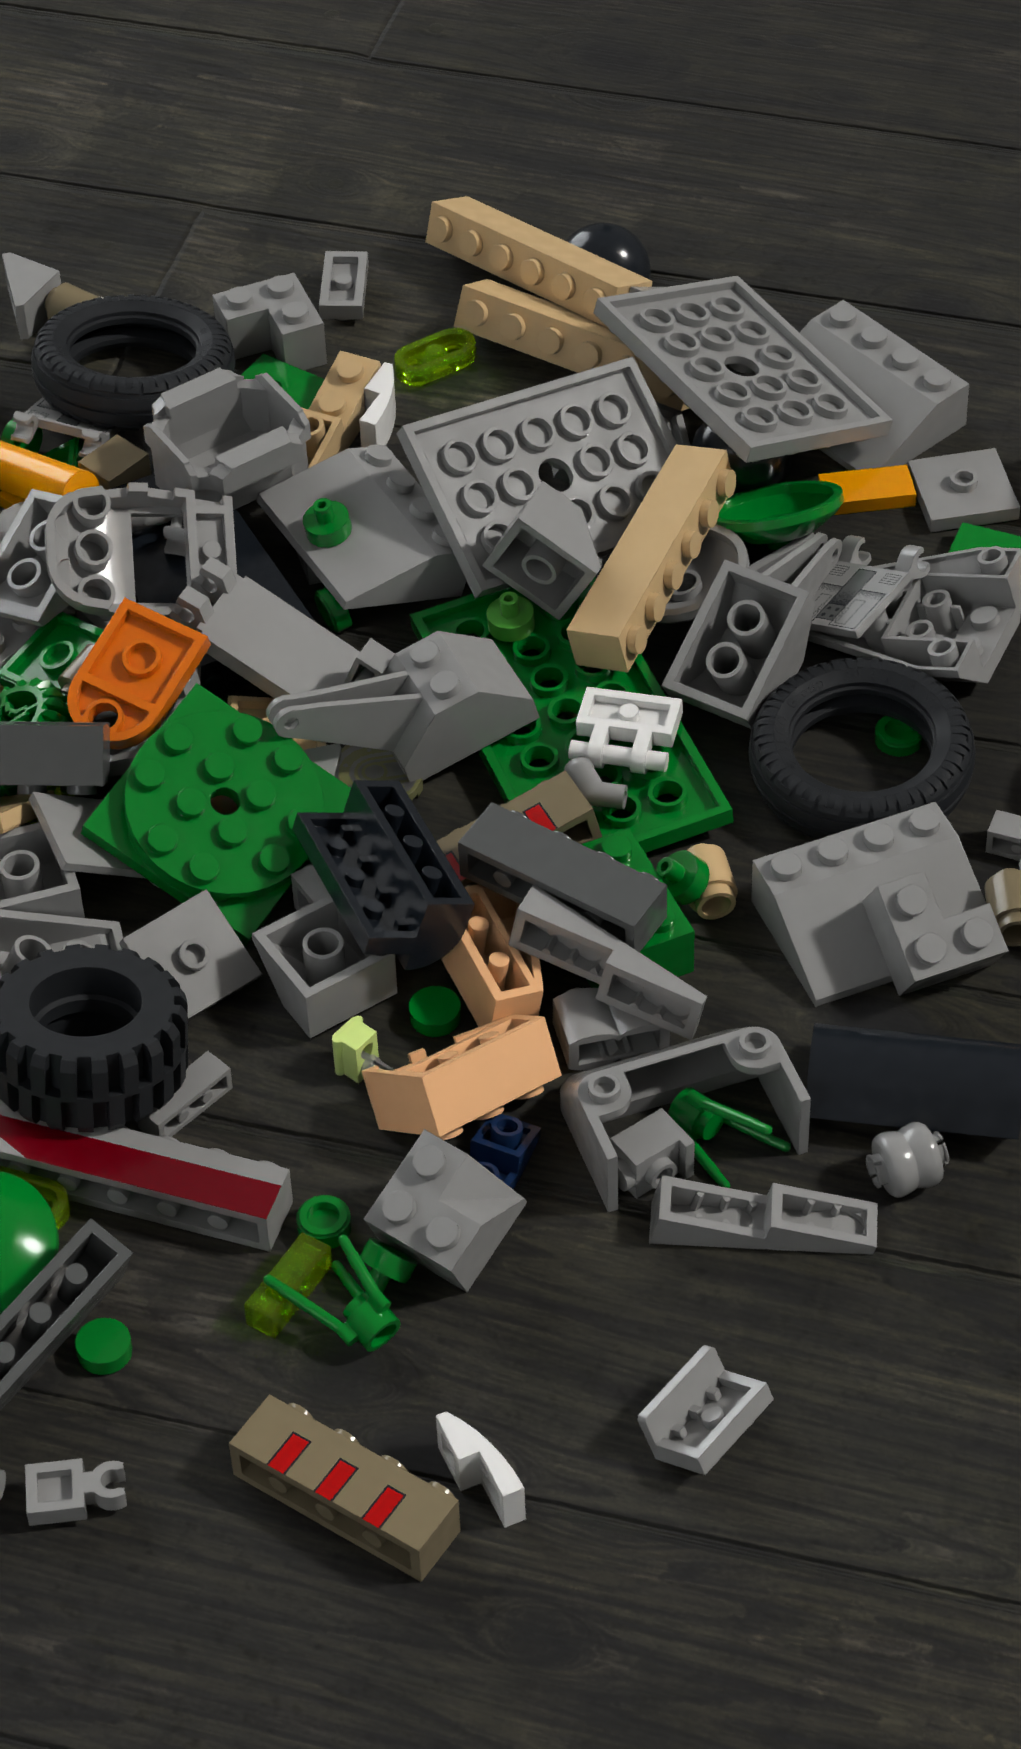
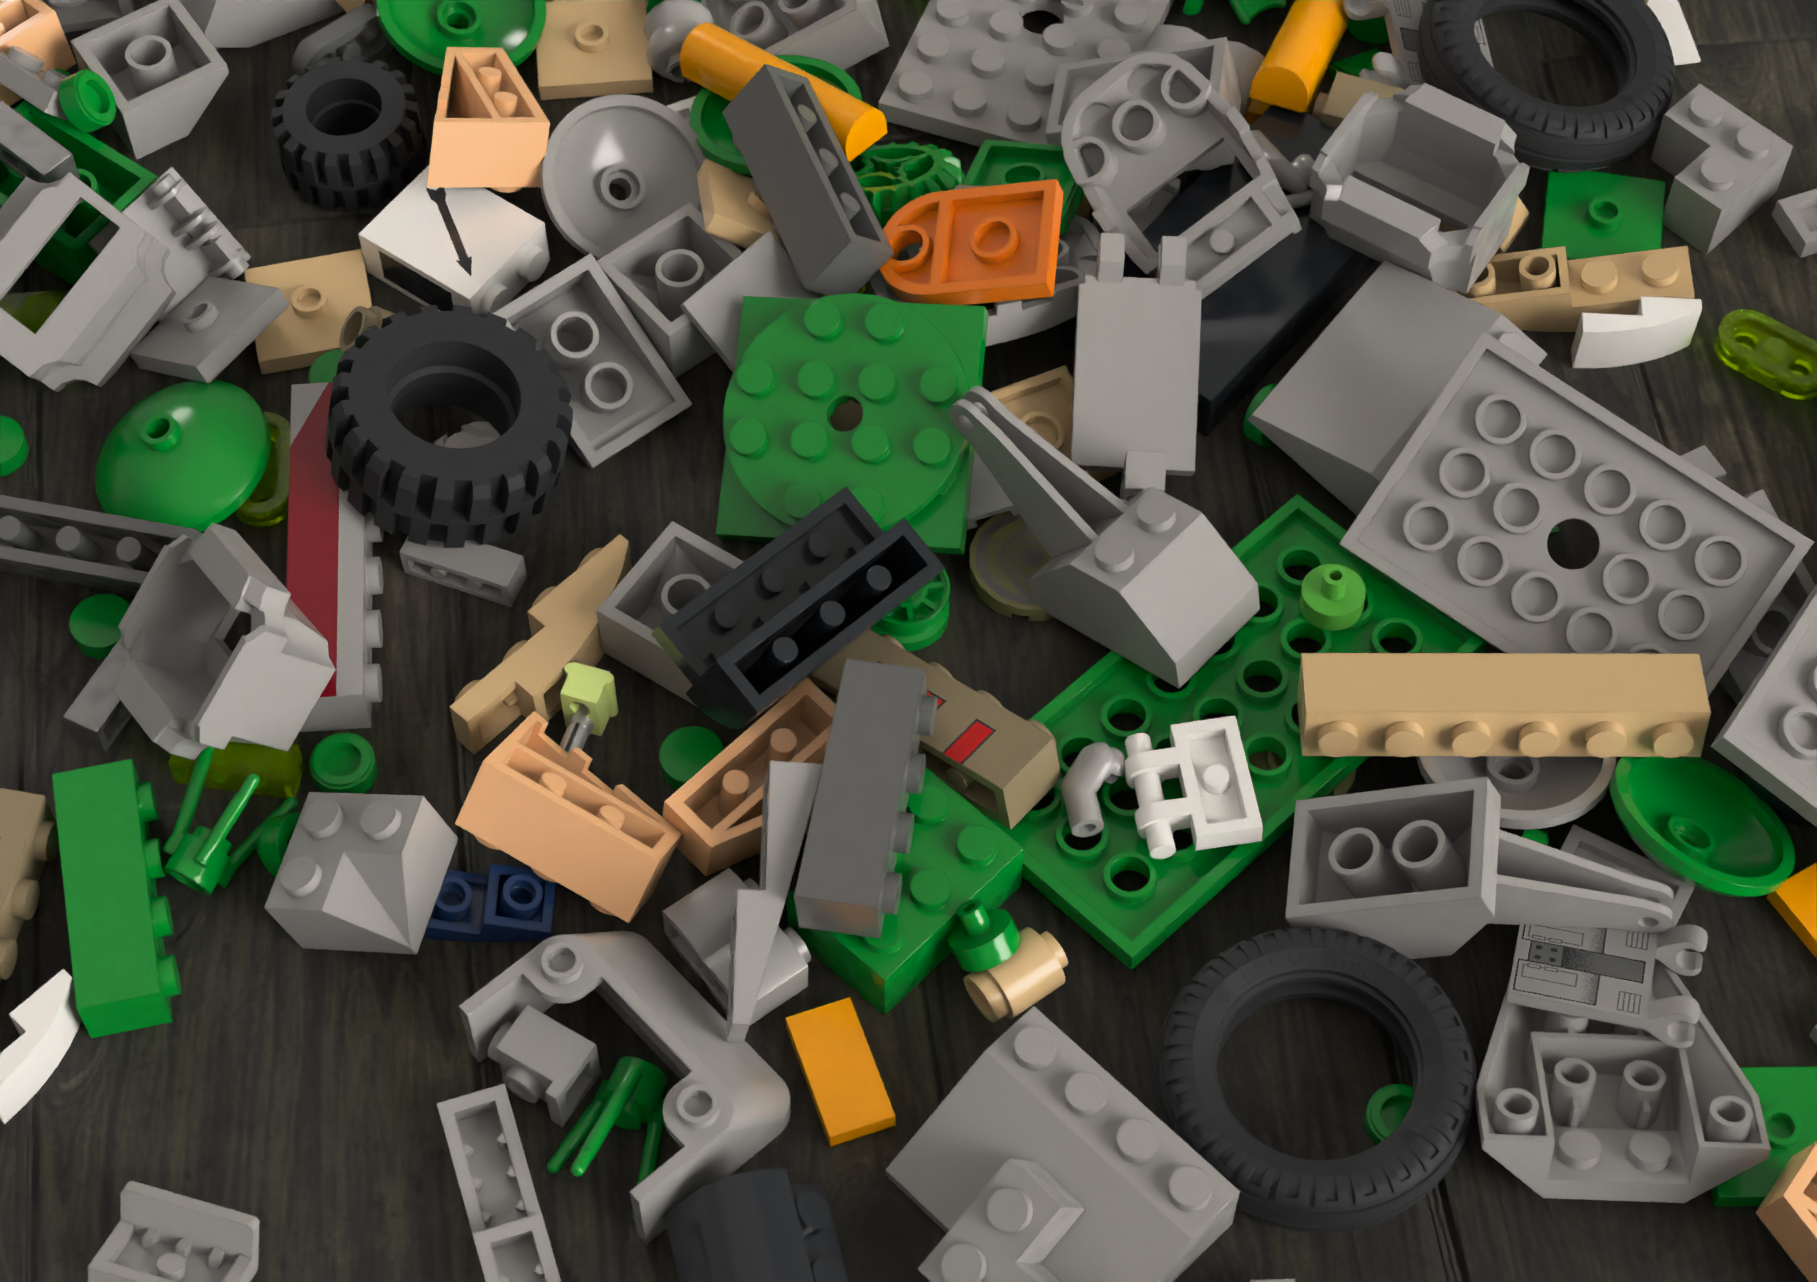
camera: 65 degrees right, 10 degrees up
light grey plate [119,889,262,1021] -> none
green tile [303,498,352,548] -> none
light grey slope [482,481,602,620] -> none
none -> green brick [52,759,181,1039]
none -> flat silver piece [63,638,132,753]
none -> light grey piece [114,523,336,760]
none -> tan slope [449,534,632,755]
none -> light orange tile [785,997,896,1147]

